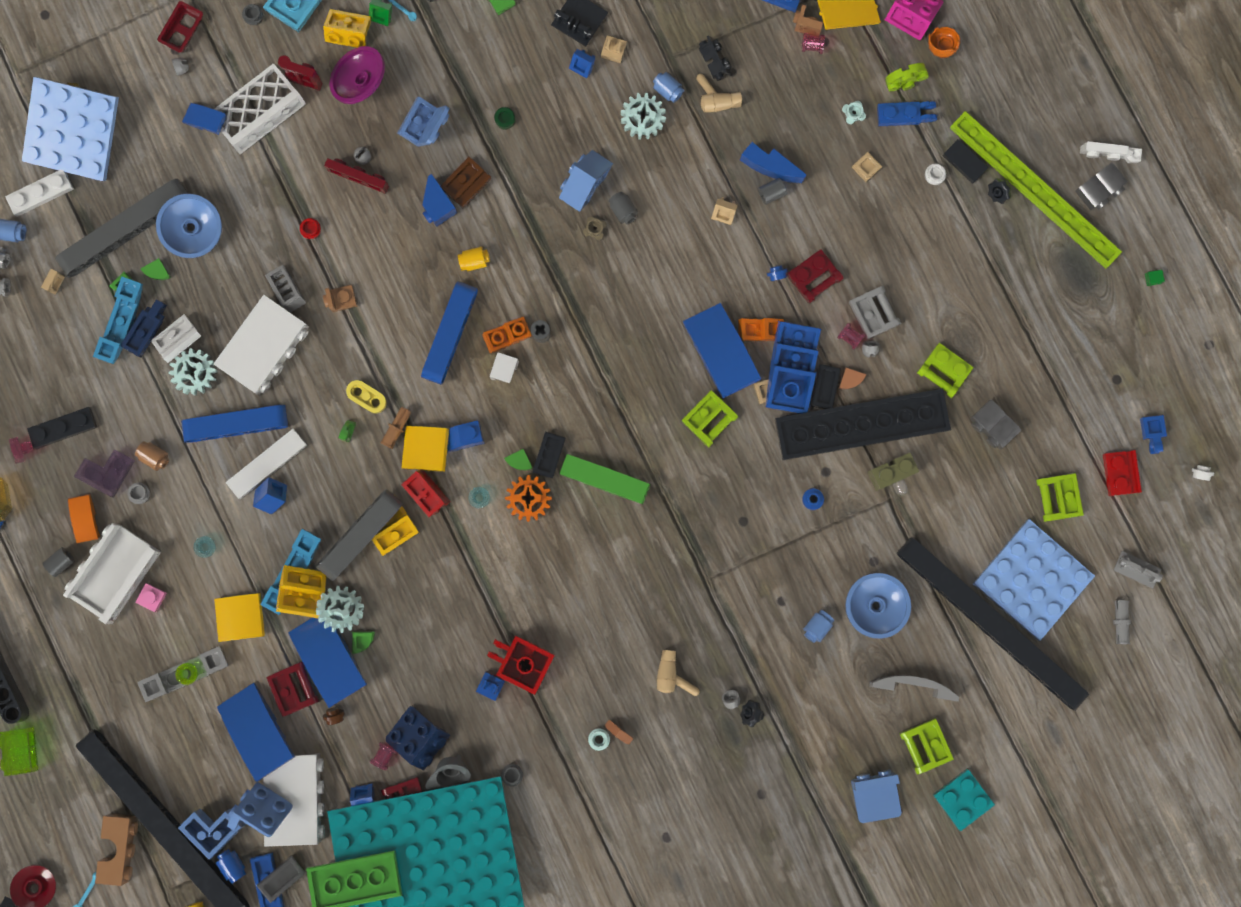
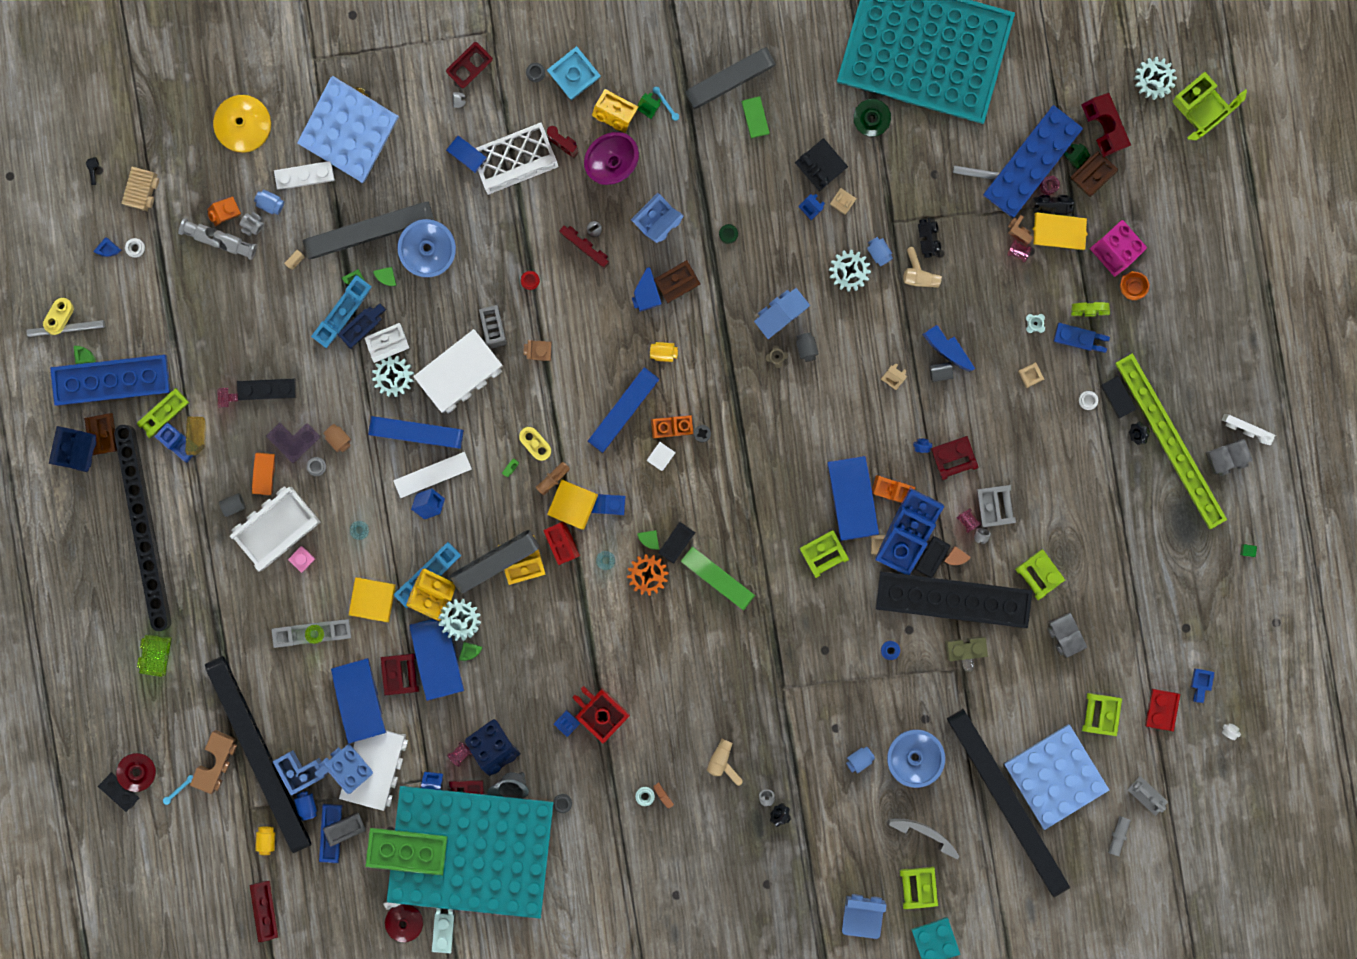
camera: 20 degrees right, 5 degrees up
reddish brown plate [323,707,345,725] -> none

